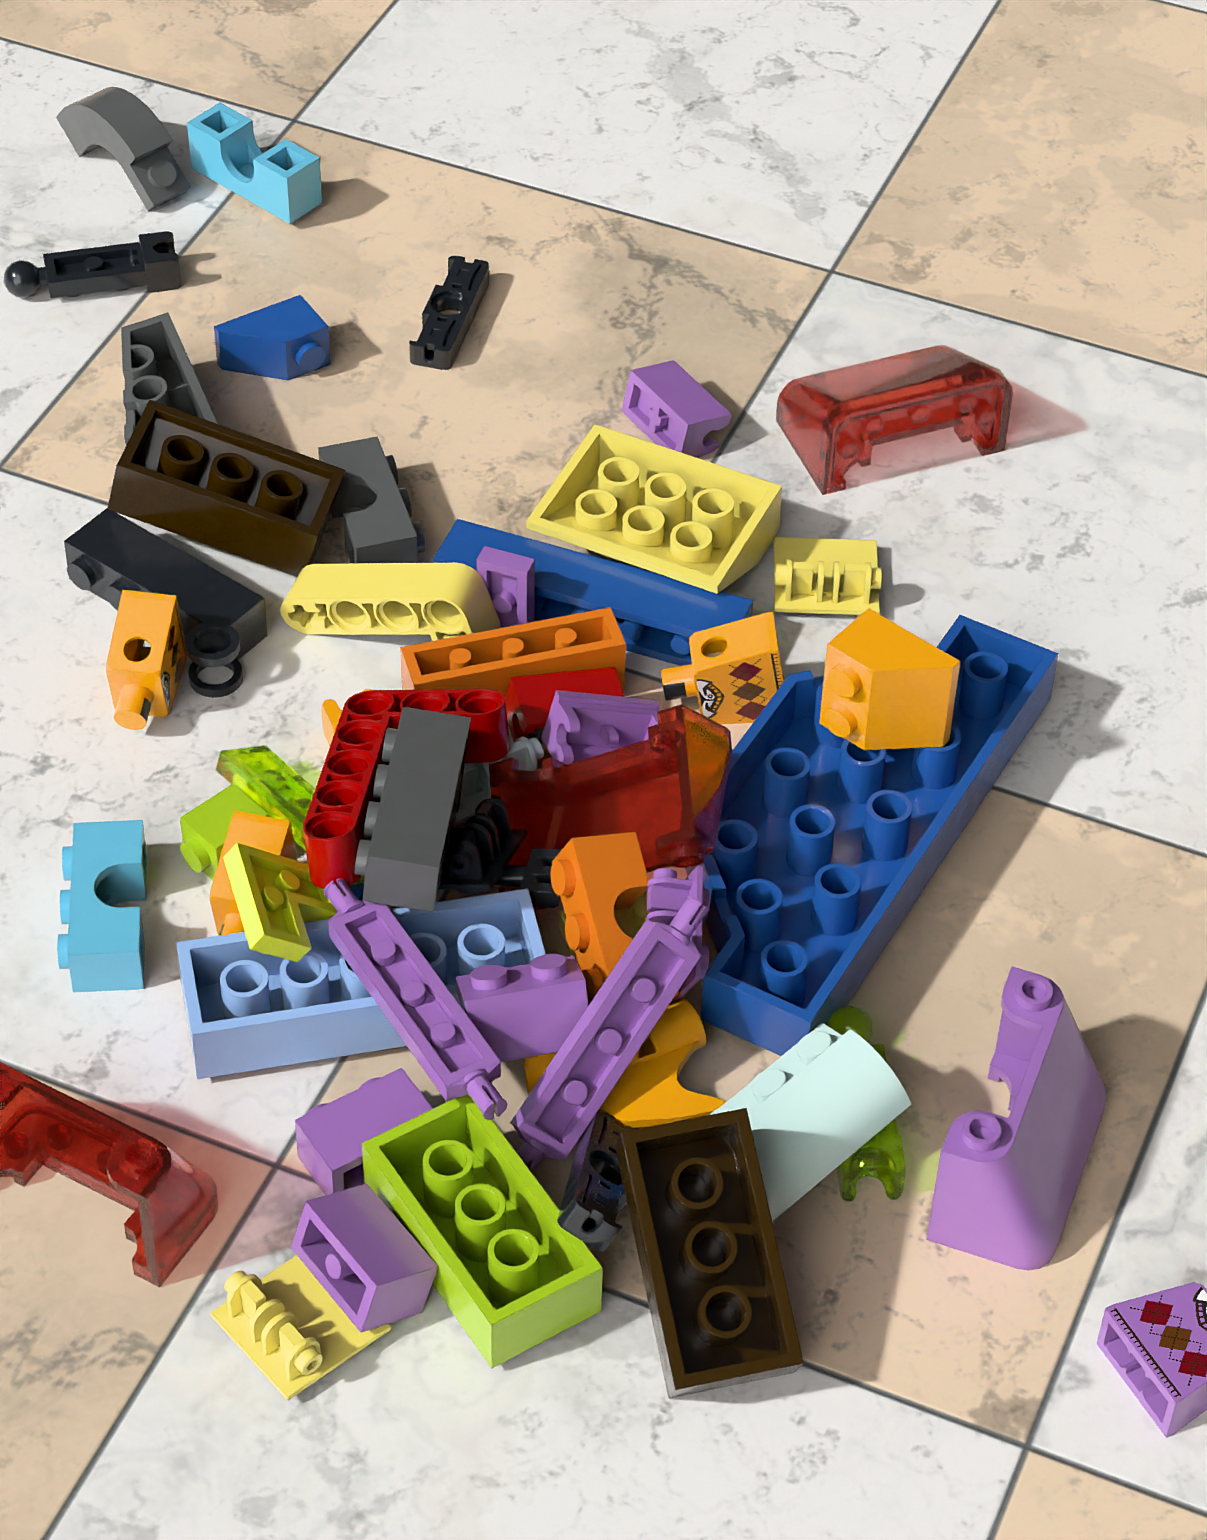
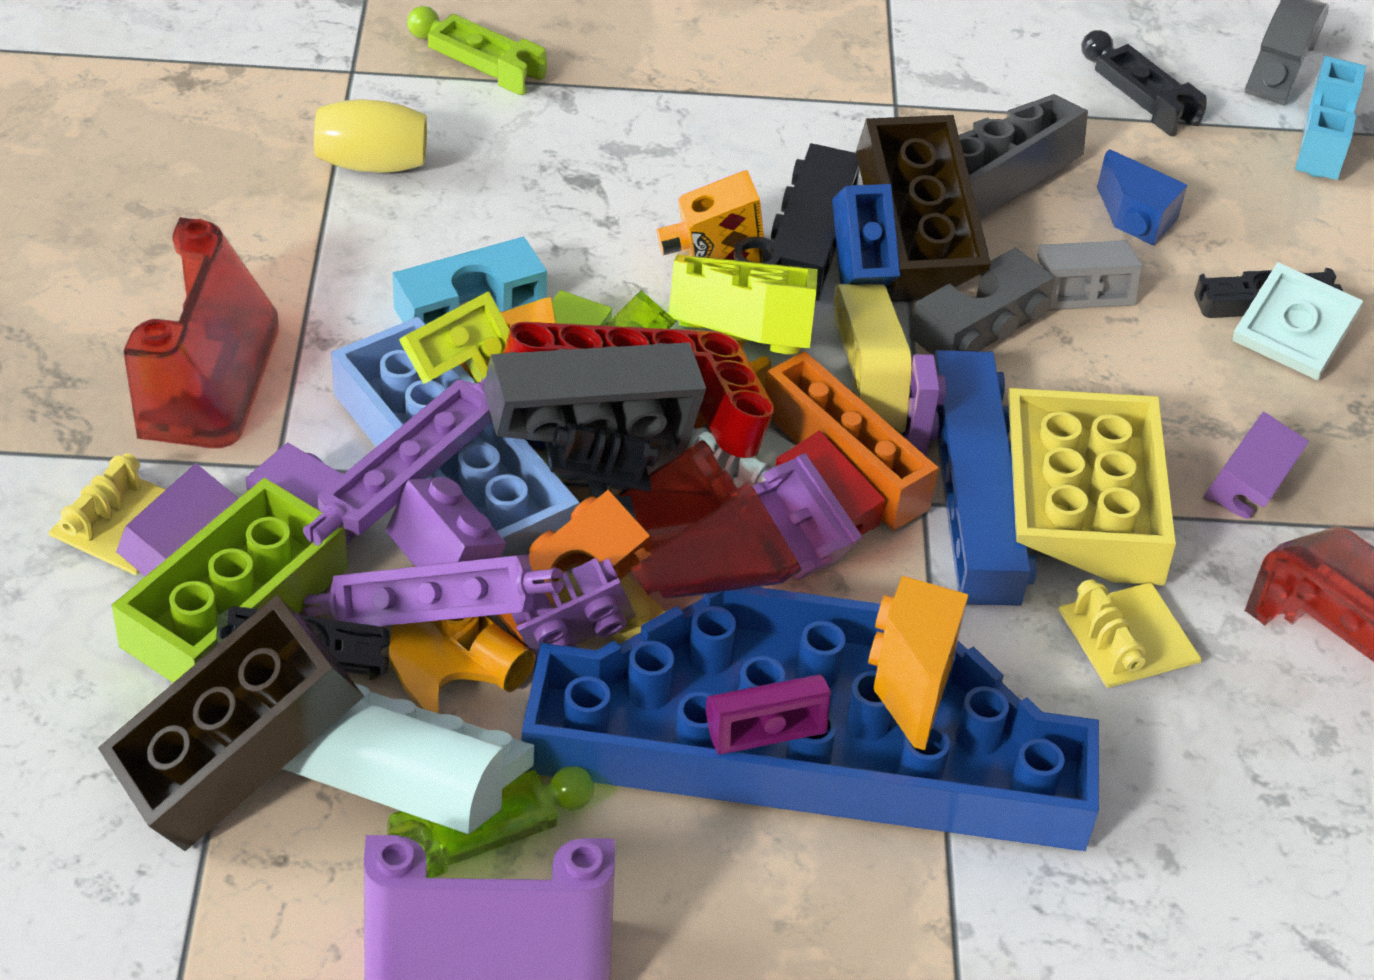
camera: 65 degrees right, 0 degrees up
light orange torso [661,612,784,725] -> none
none -> neon yellow brick [669,254,818,354]
none -> magenta brick [706,674,831,755]
none -> blue brick [832,184,900,287]
none -> light grey hinge [1037,240,1142,310]
none -> light aqua hinge [1232,262,1363,381]

